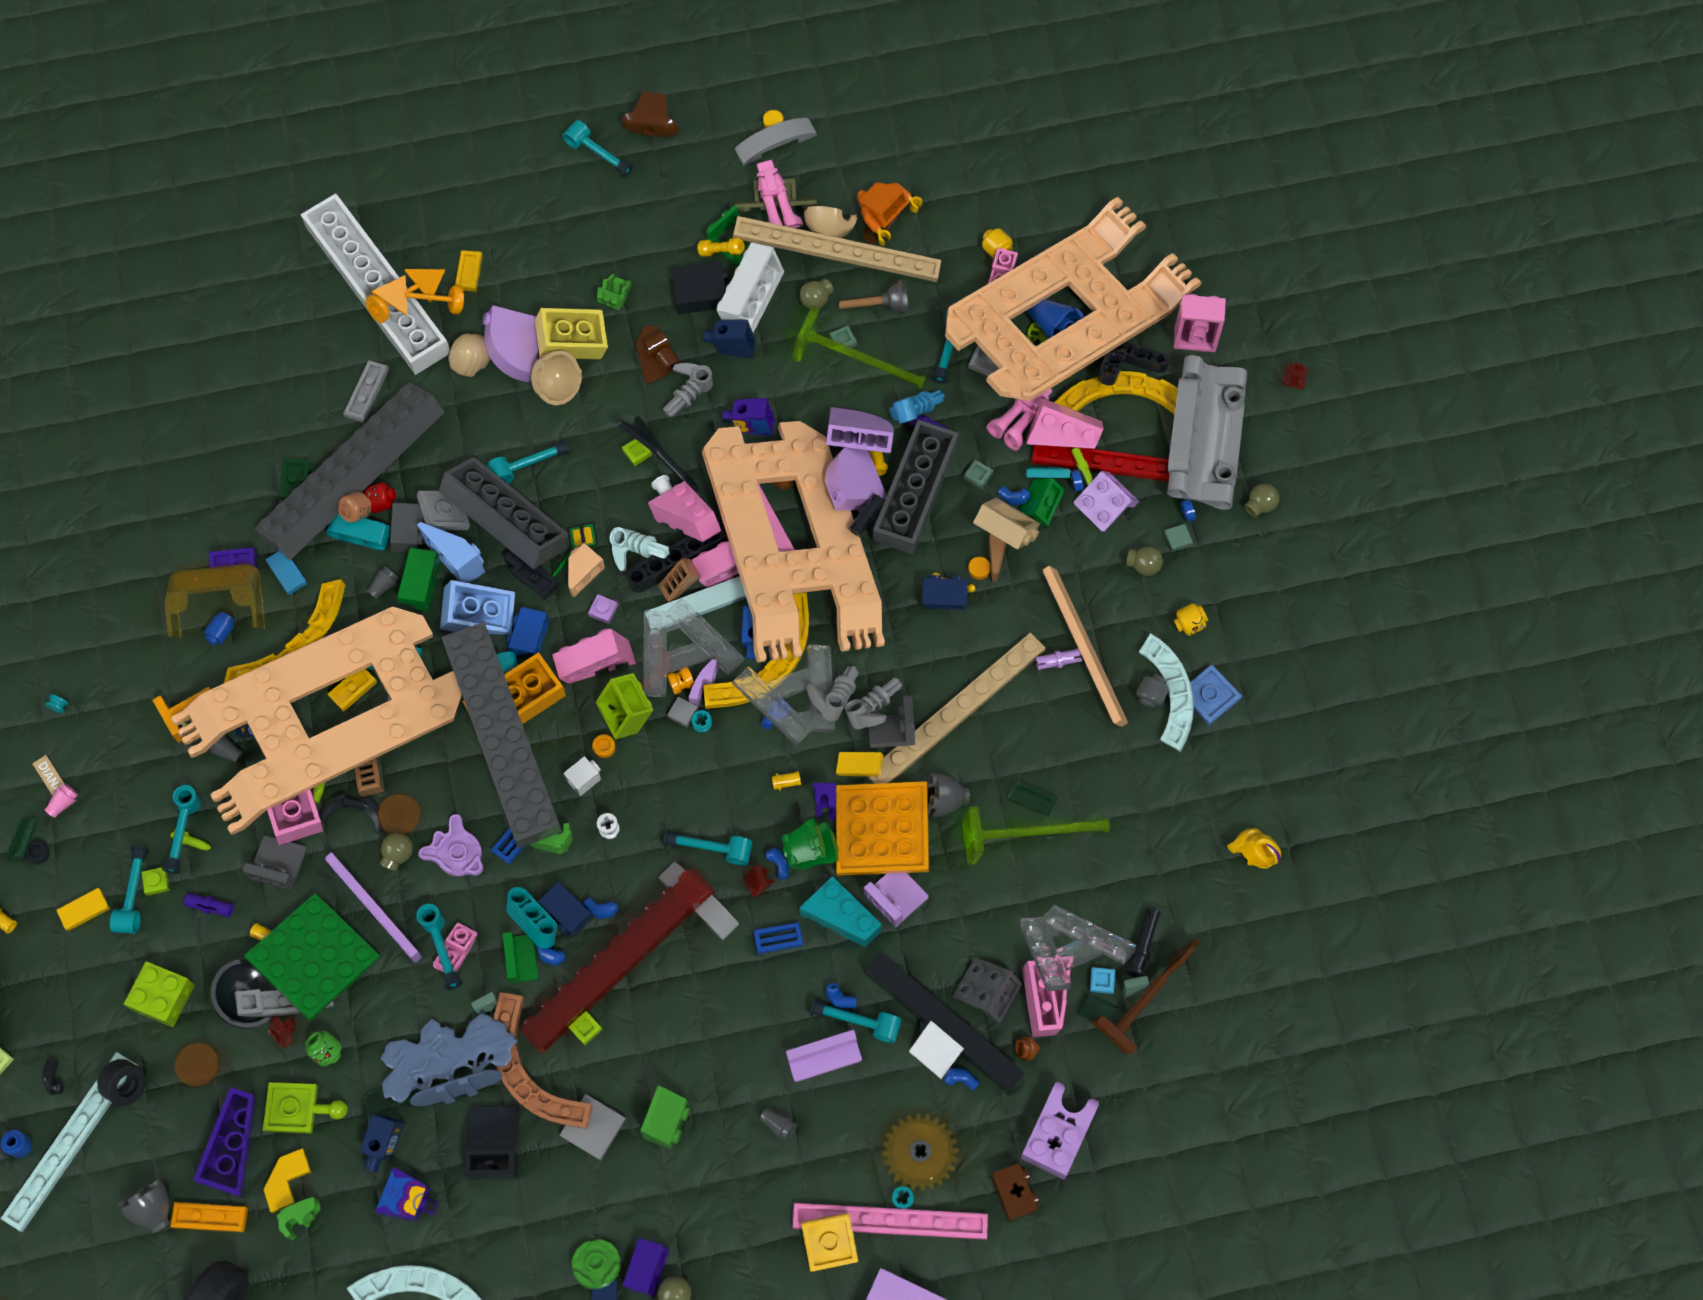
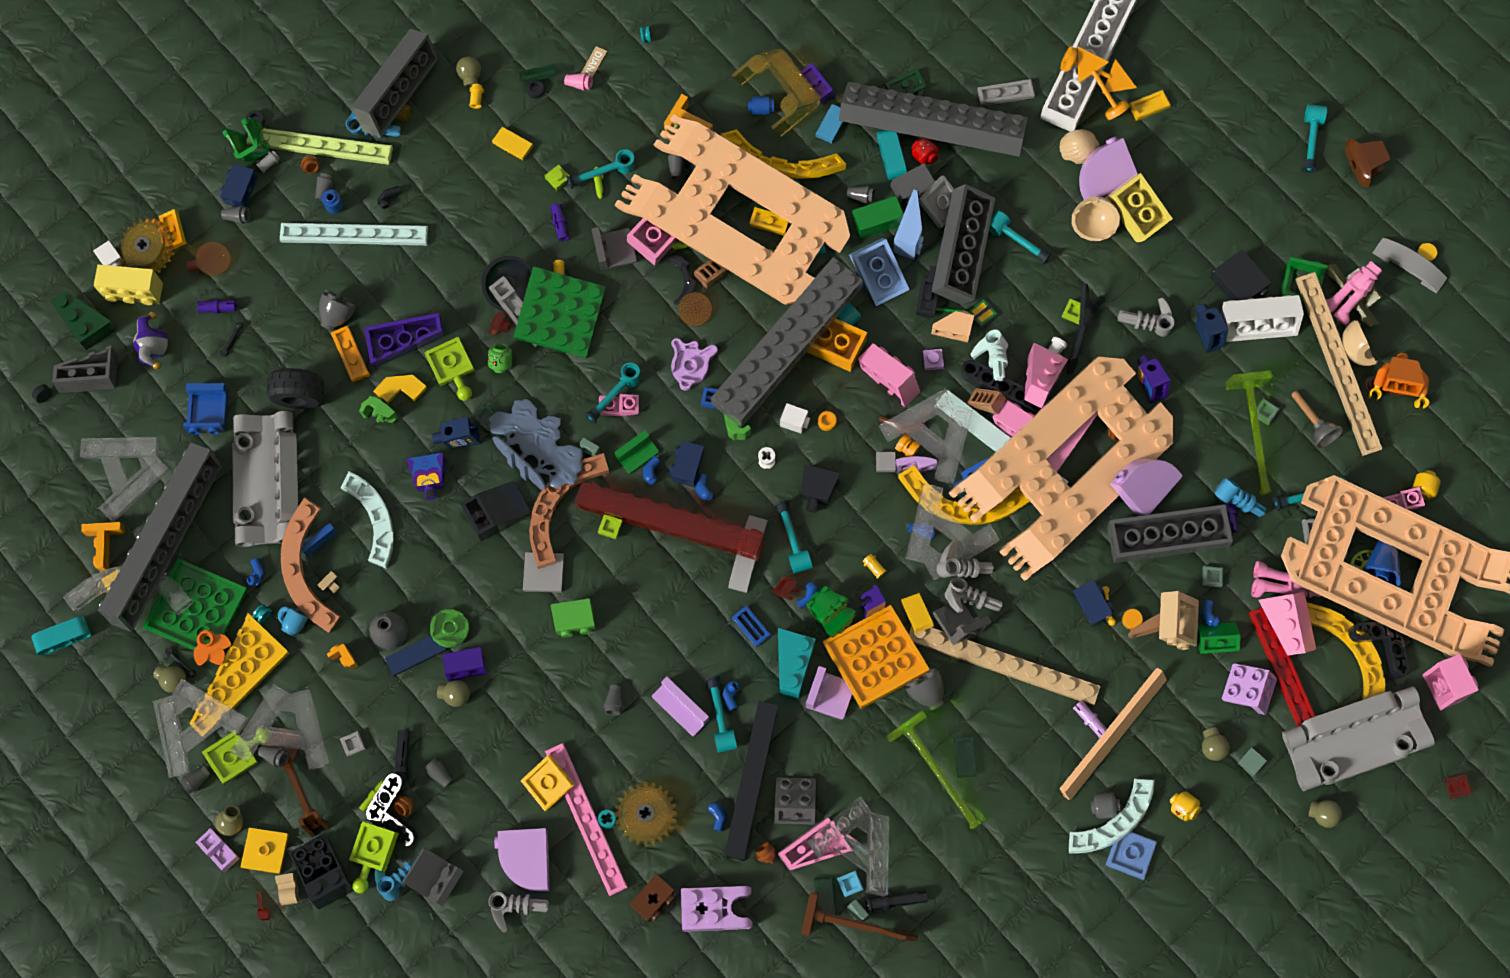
camera: 65 degrees right, 5 degrees up
black tyre [97,1059,146,1106] -> none
teal piece [110,846,149,934] -> none
lime piece [124,961,195,1027] -> none
clear orange piece [175,1043,219,1087] -> none
lavender tile [325,852,422,962] -> none
nougat head [338,491,371,523] -> none
olive piece [379,833,413,871] -> none
teal beam [506,887,557,949] -> none
blue brick [507,607,549,659] -> none
lime piece [596,673,654,740] -> none
bright green hand [597,274,632,310] -> none
reddish brown panel [636,326,681,384] -> none
teal bush [691,710,712,733] -> none
yellow piece [697,238,744,257] -> none
olive piece [799,279,834,310] -> none
lavender brick [826,407,894,453] -> none
black pin [848,494,885,537] -> none
yellow pin [869,450,888,476] -> none
white sticker [909,1021,964,1079] -> none
teal tile [1025,467,1070,478] -> none
blue tile [1070,470,1084,492] -> none
lime piece [1072,447,1093,485] -> none
blue tile [1181,499,1196,522] -> none
yellow hair [1227,828,1281,869] -> none
none -> black torso [801,464,840,513]

